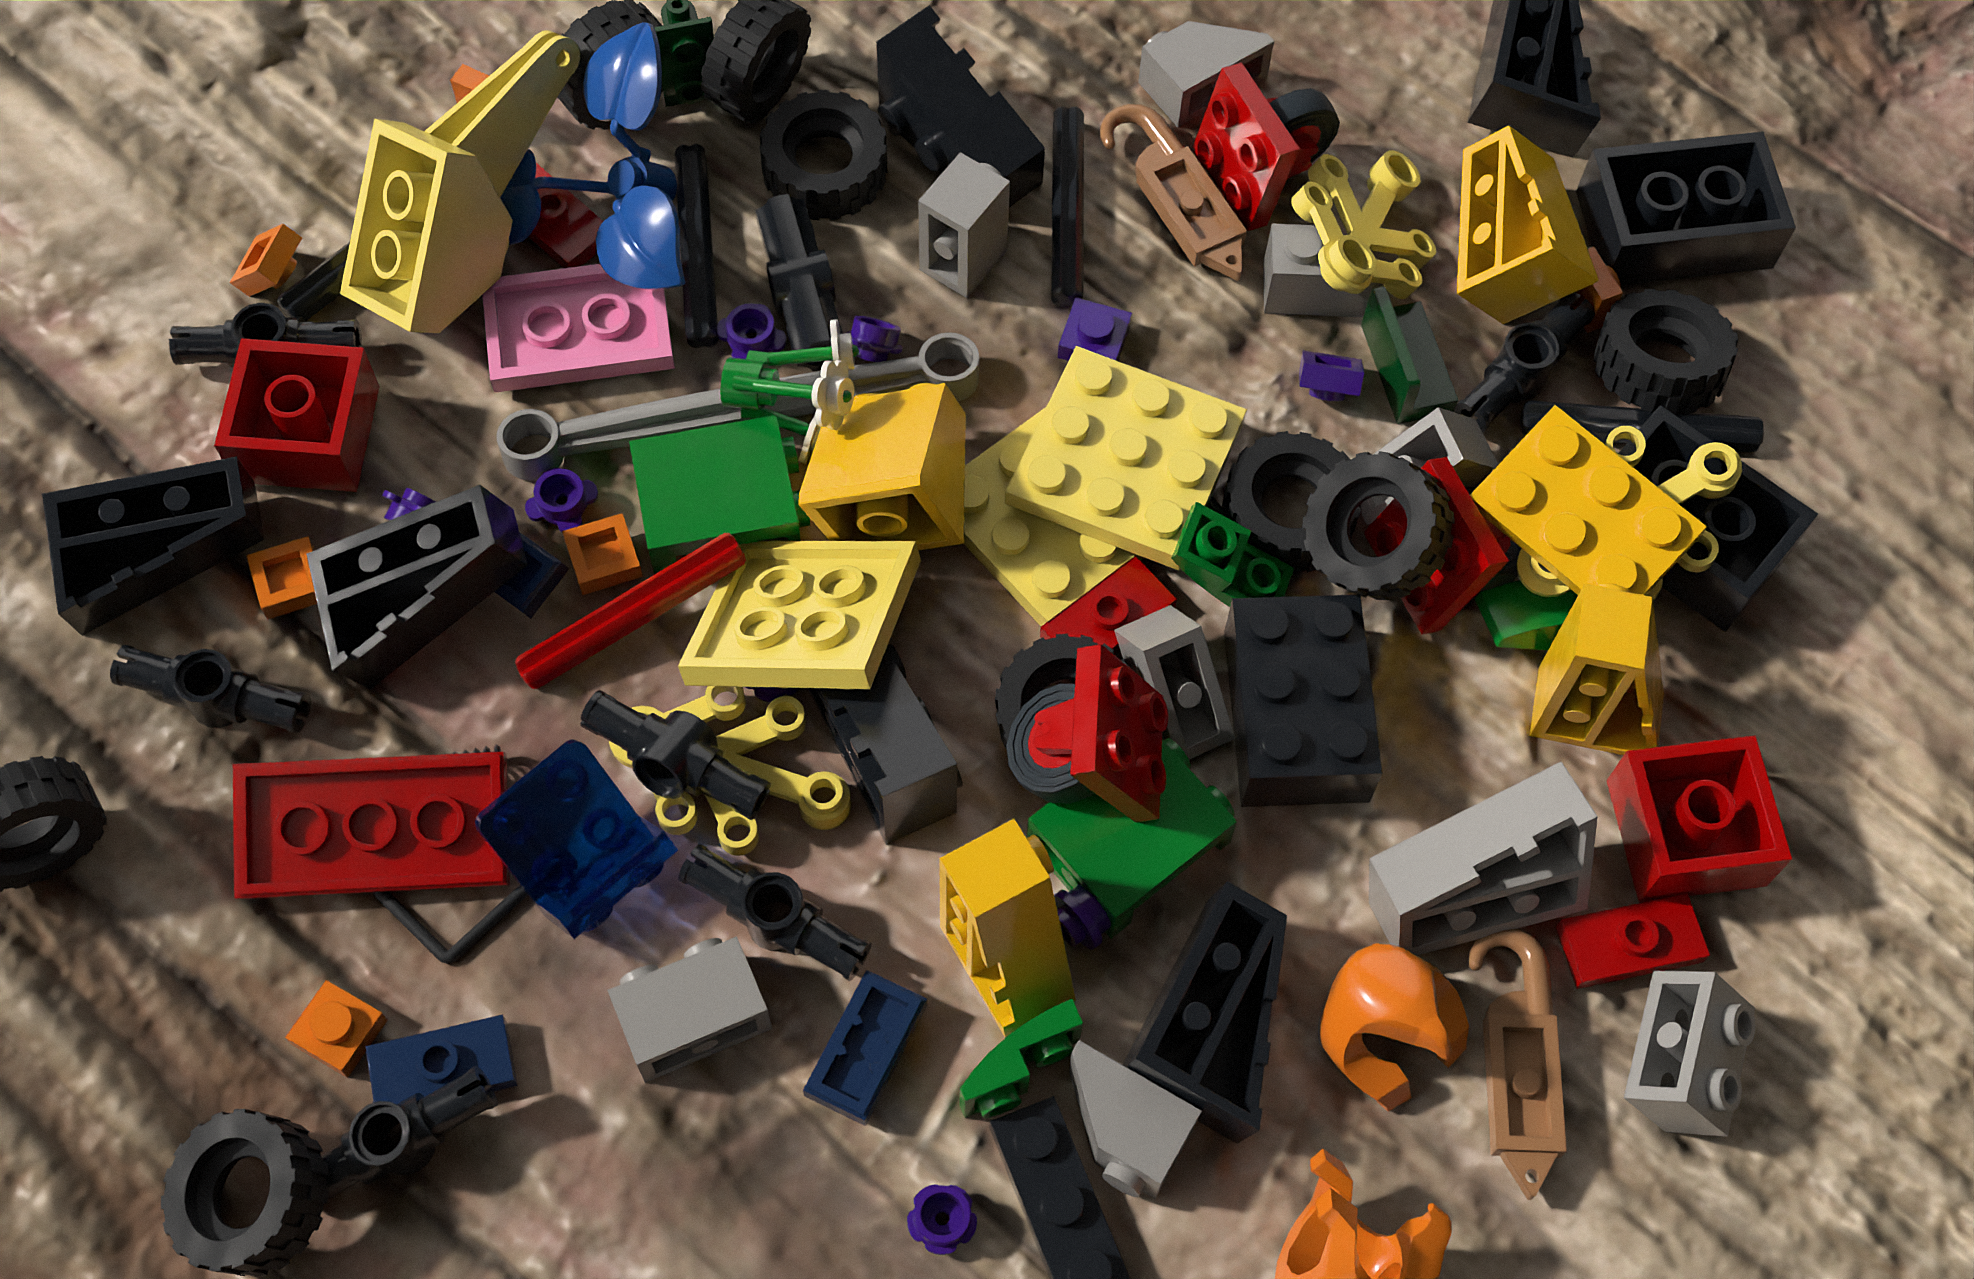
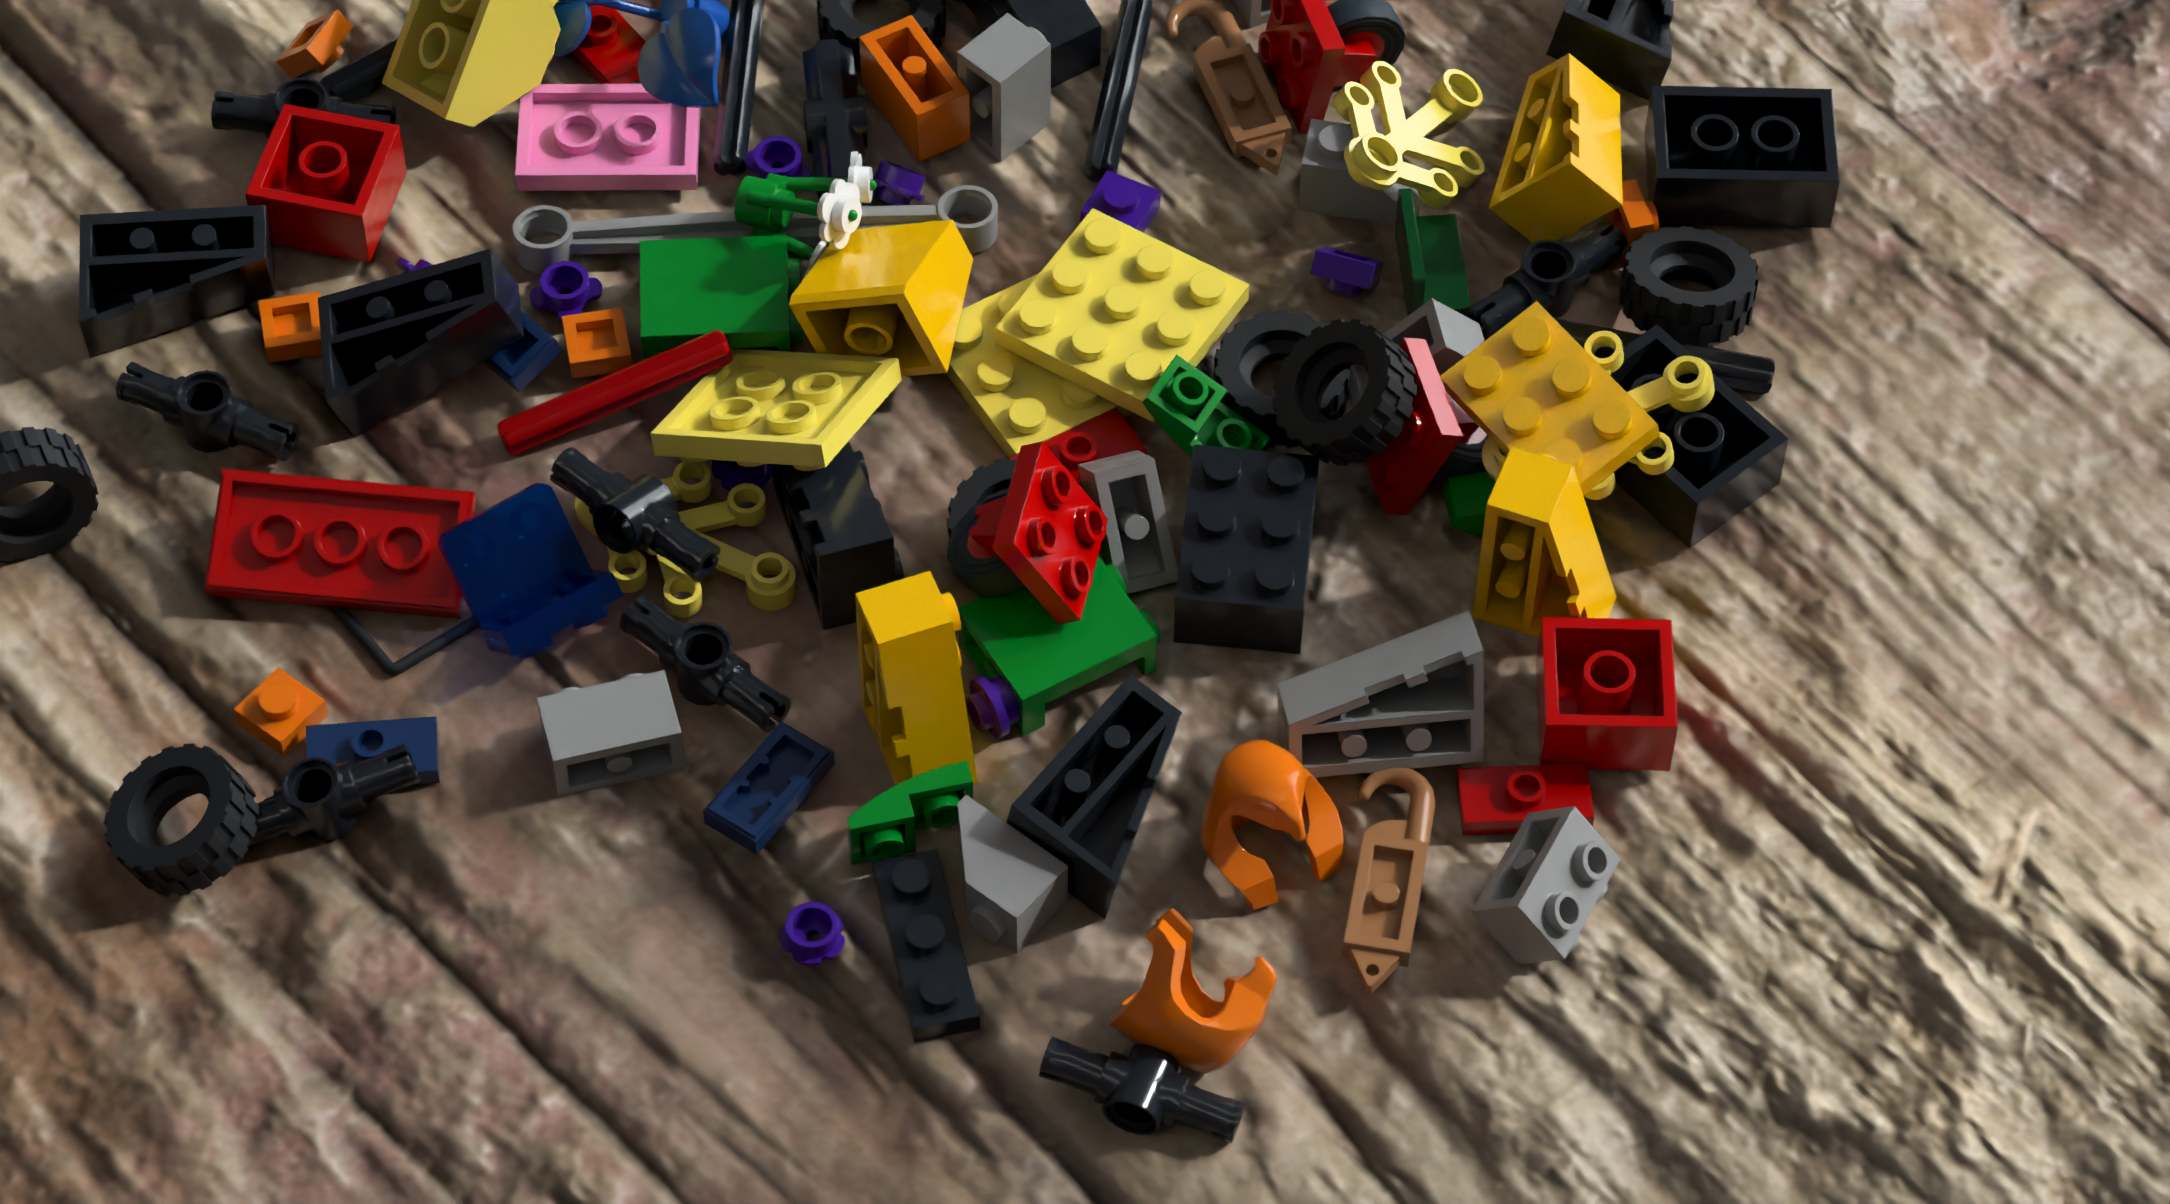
camera: 10 degrees right, 10 degrees down
none -> orange brick [859,15,970,163]

